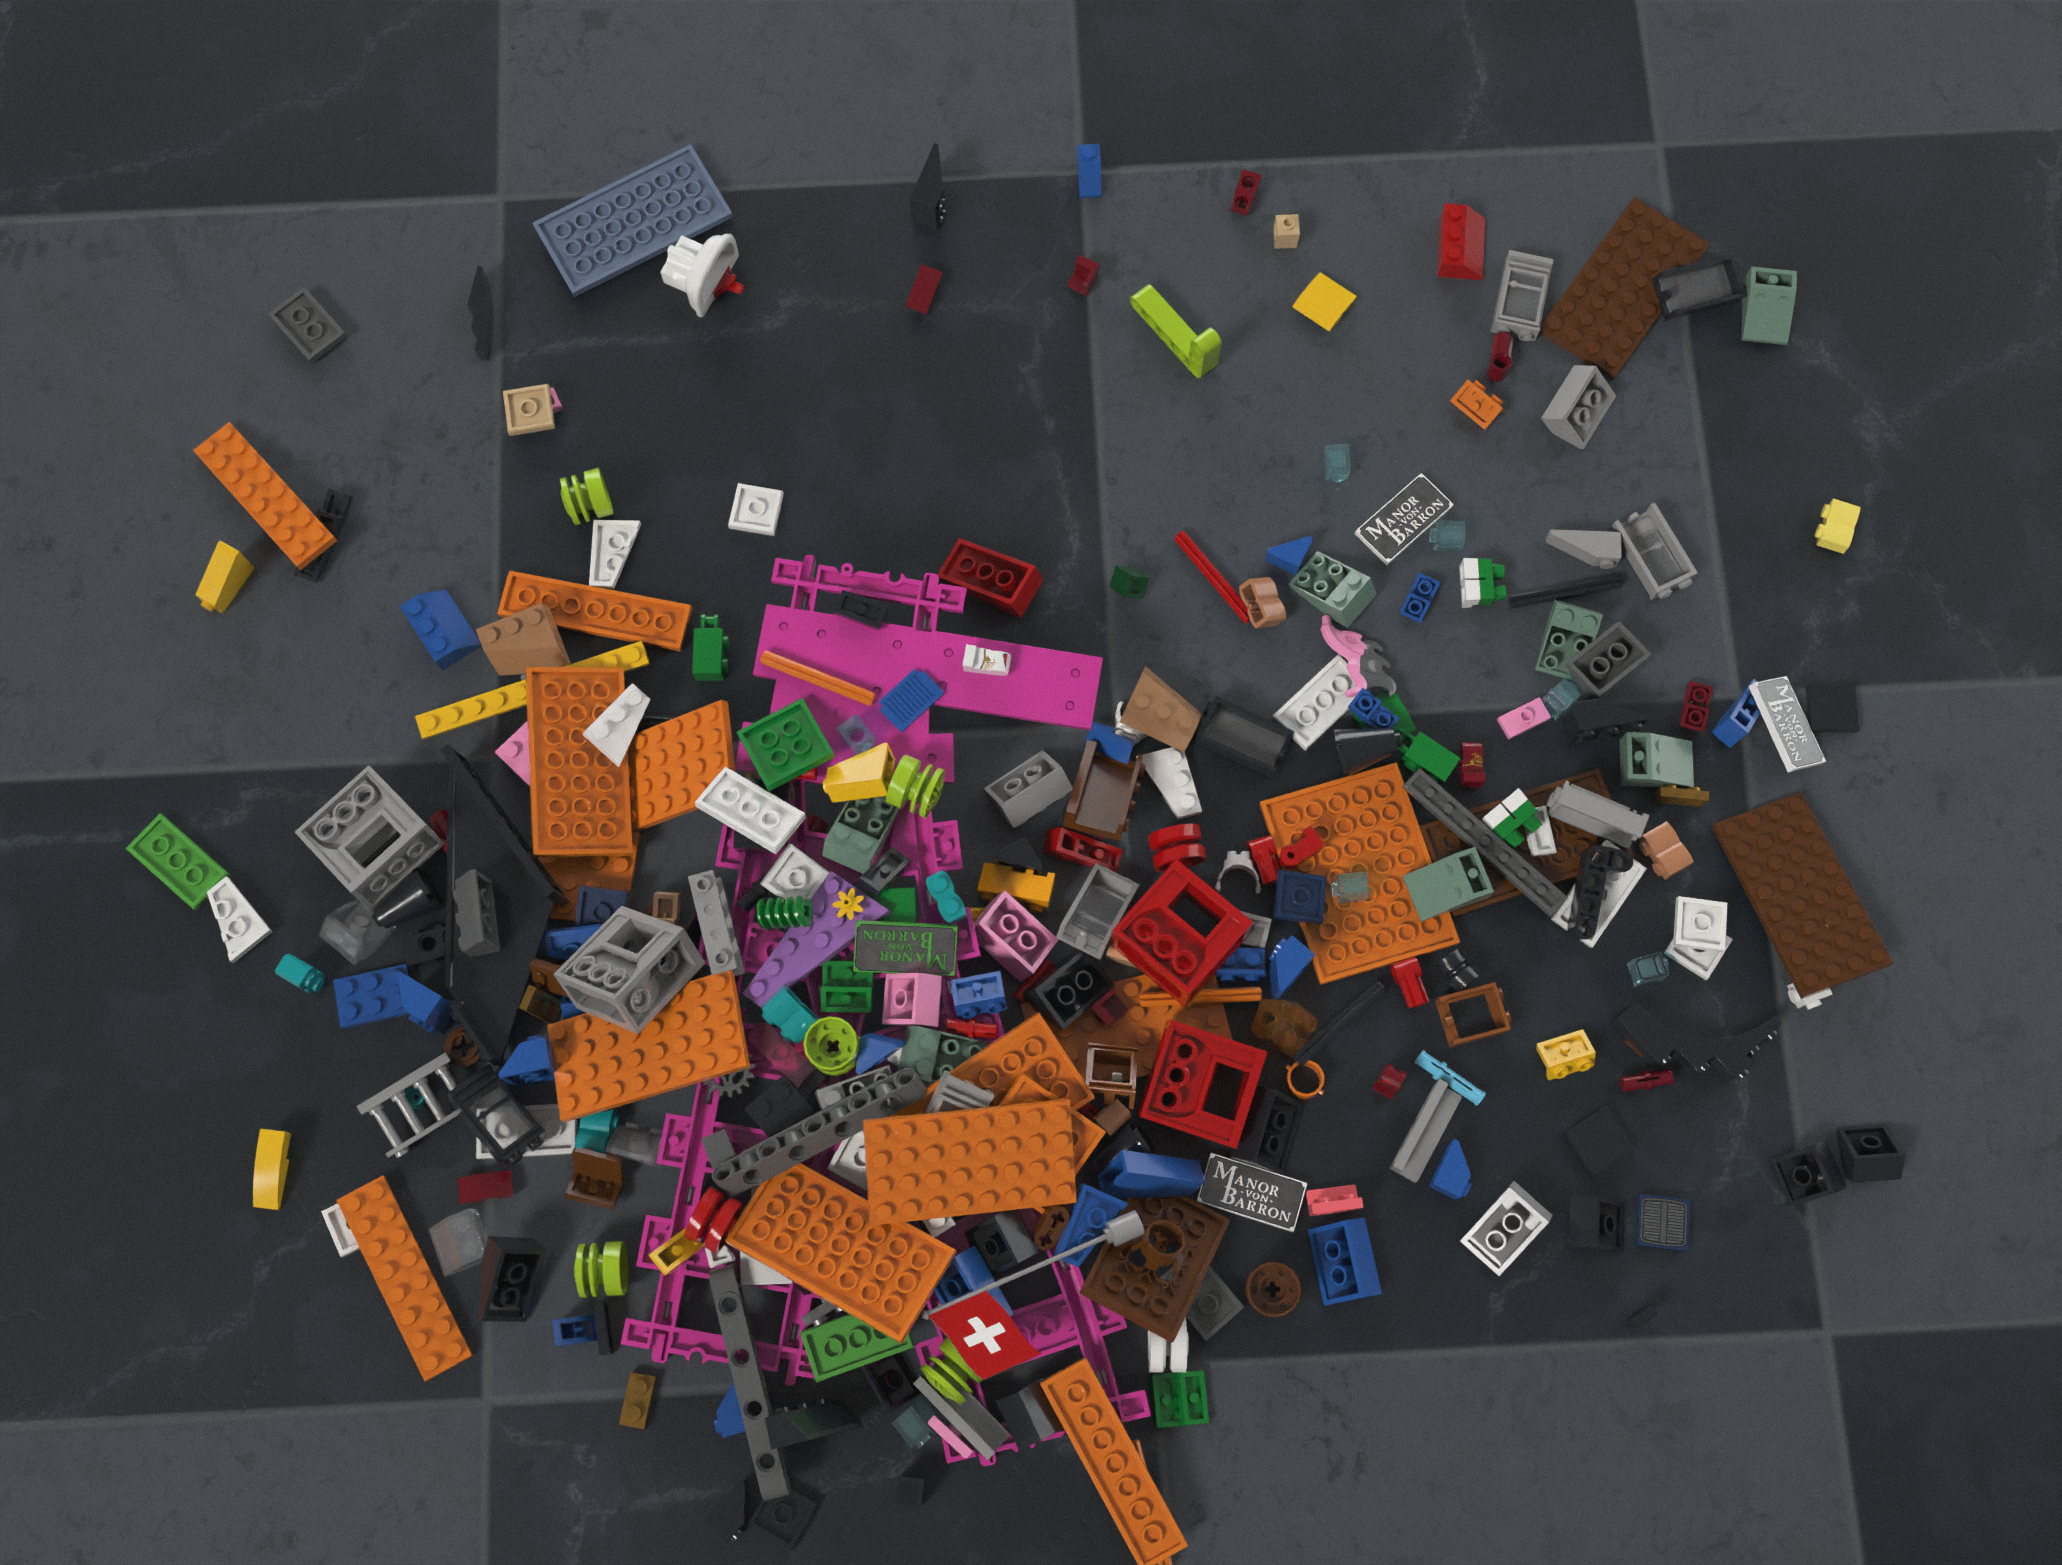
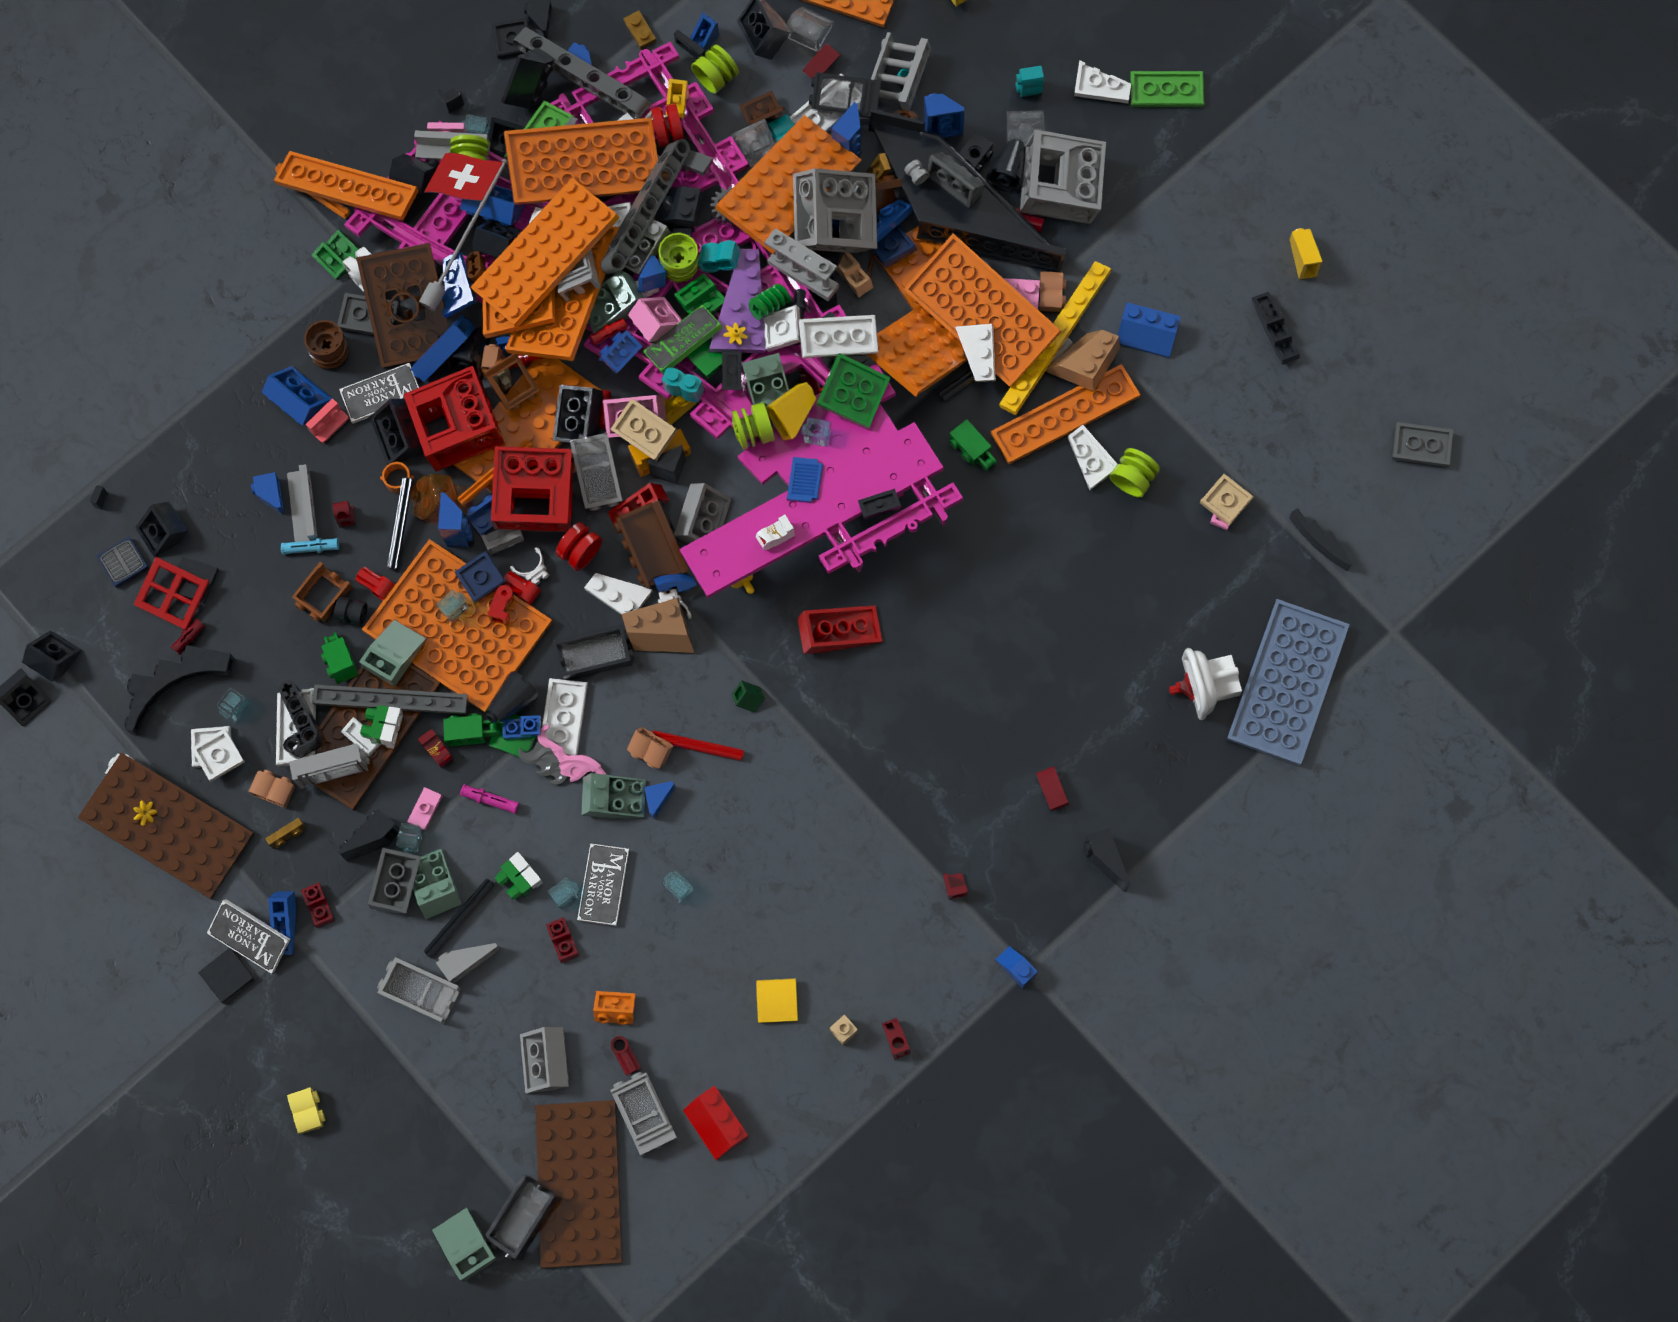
camera: 145 degrees right, 0 degrees up
orange plate [193,422,337,570] -> none
blue plate [333,964,411,1029] -> none
white tile [728,483,784,536] -> none
clear pink slope [746,1018,817,1088] -> none
orange axle [760,650,875,706] -> none
dark red panel [1090,988,1128,1030] -> none
lime beam [1130,284,1222,378] -> none
blue slope [1399,573,1440,623] -> none
light grey slope [1460,1181,1553,1276] -> none
yellow bracket [1536,1029,1596,1080] -> none
sand green slope [1619,732,1694,788] -> none
none -> red window [133,557,209,631]
none -> yellow plant [133,800,157,826]
none -> green brick [321,632,359,685]
none -> dark pink pin [460,784,519,814]
none -> dark red slope [546,917,579,963]
none -> tan plate [610,398,678,461]
none -> light grey wheel [904,159,930,186]
none -> nougat brick [1039,272,1066,312]

